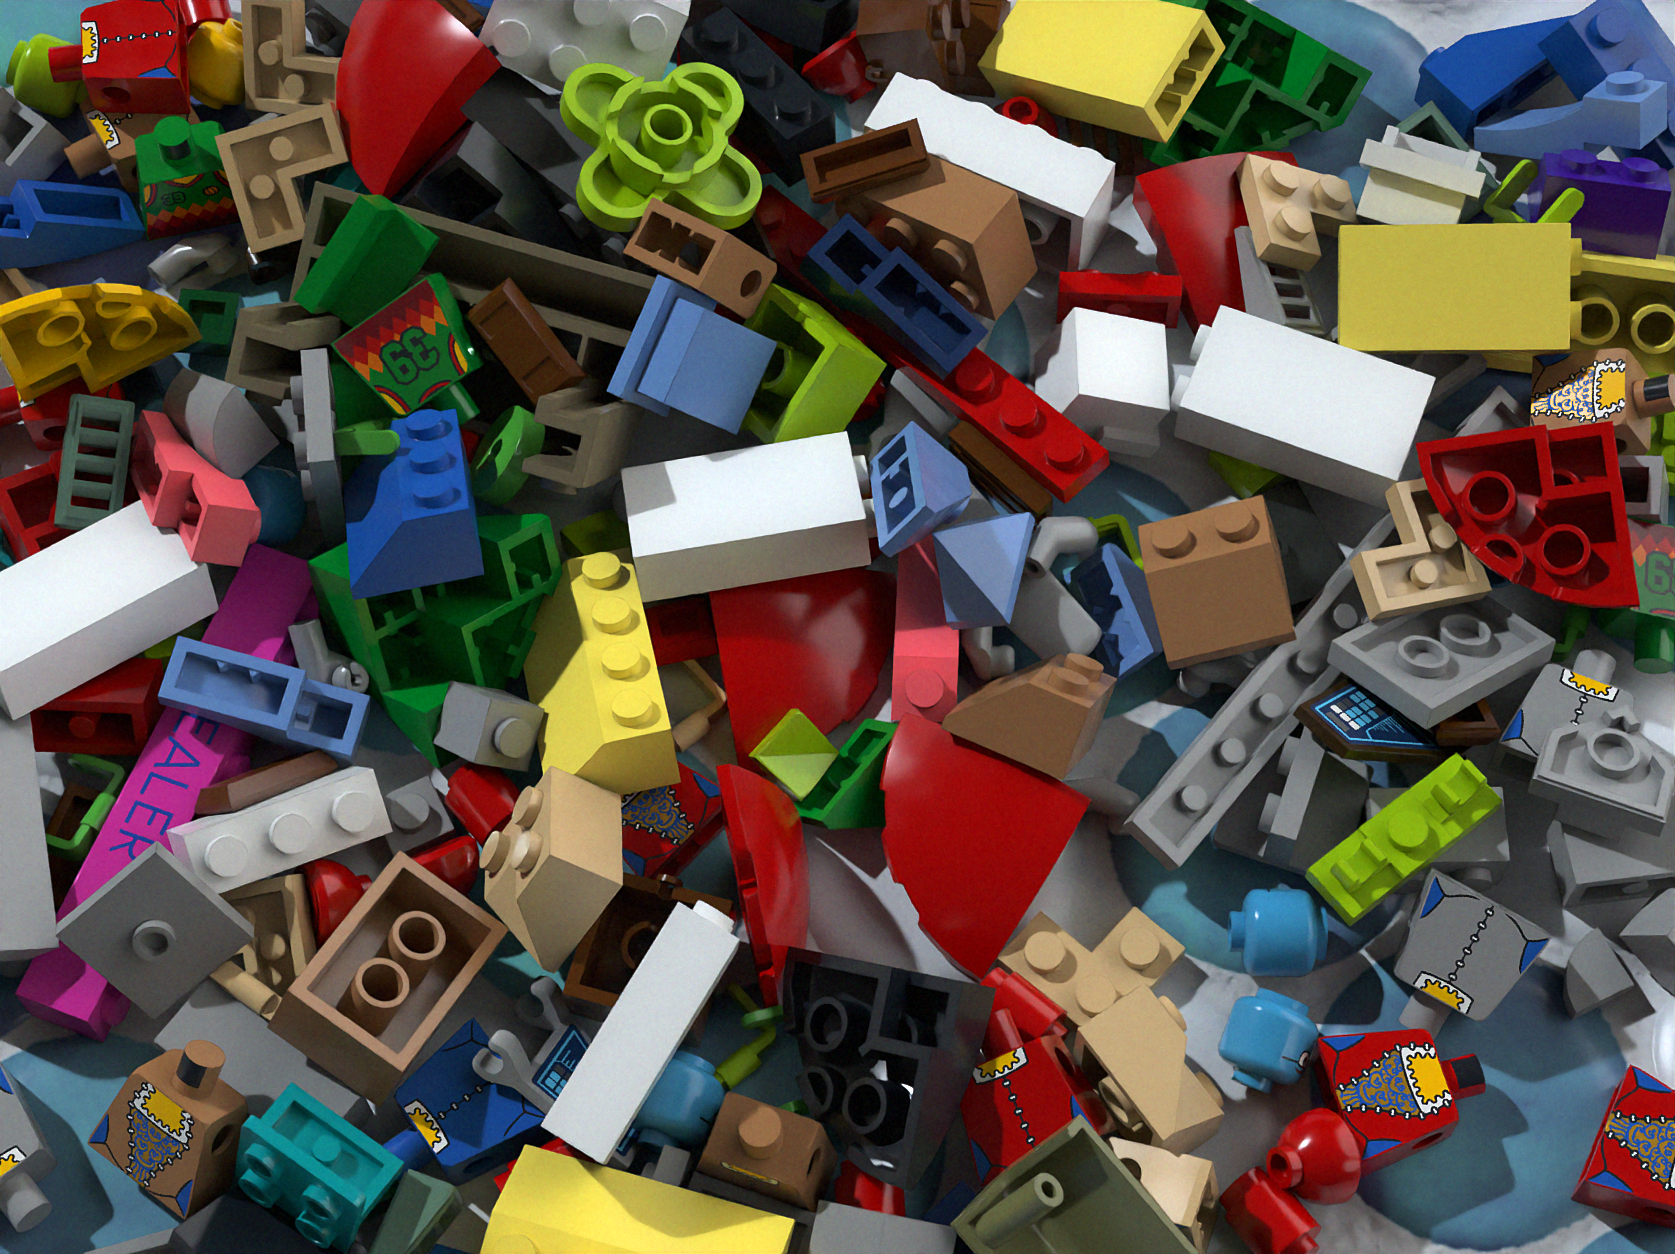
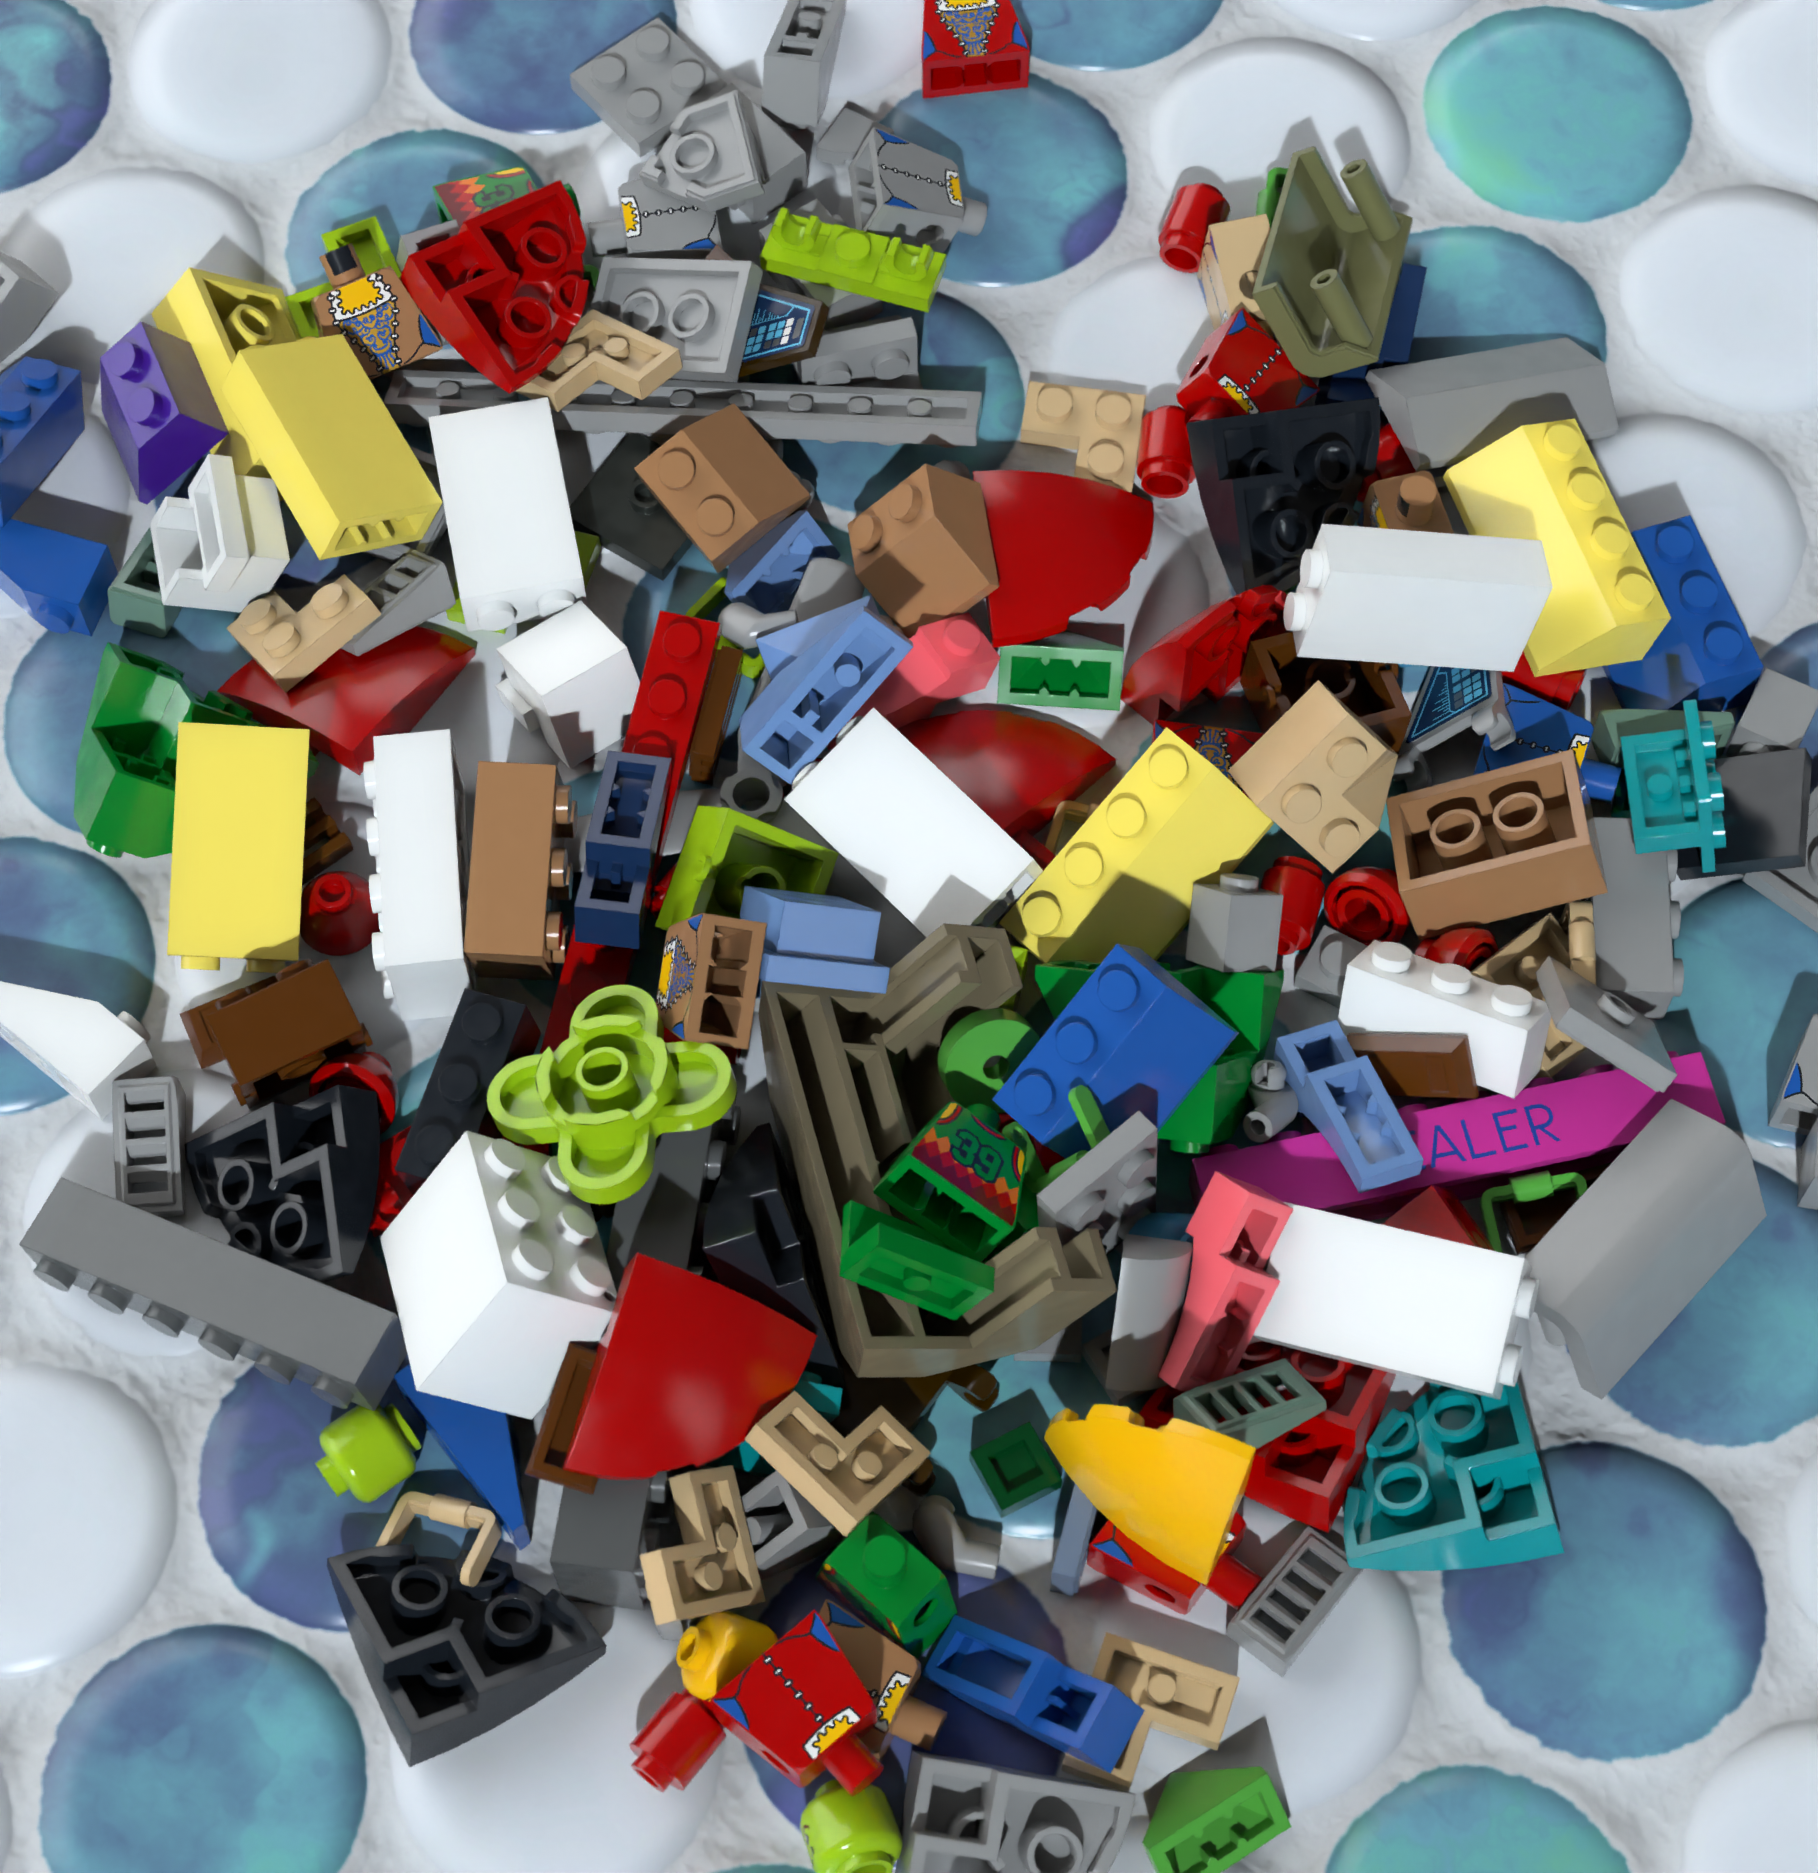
camera: 125 degrees left, 0 degrees up
medium nougat torso [87,1040,248,1220] -> none
reddish brown tile [462,277,587,410] -> none
lime slope [748,709,839,802] -> none
reddish brown tile [800,118,931,205] -> none
red plate [1056,269,1182,329] -> none
tan slope [1073,982,1224,1155] -> none
dark azure head [1218,988,1318,1095] -> none
dark azure head [1228,888,1328,977] -> none
red brick [1266,1107,1361,1206] -> none
torso [1310,1028,1486,1179] -> none
medium blue slope [1474,71,1667,160] -> none
lime piece [1483,159,1584,224] -> none

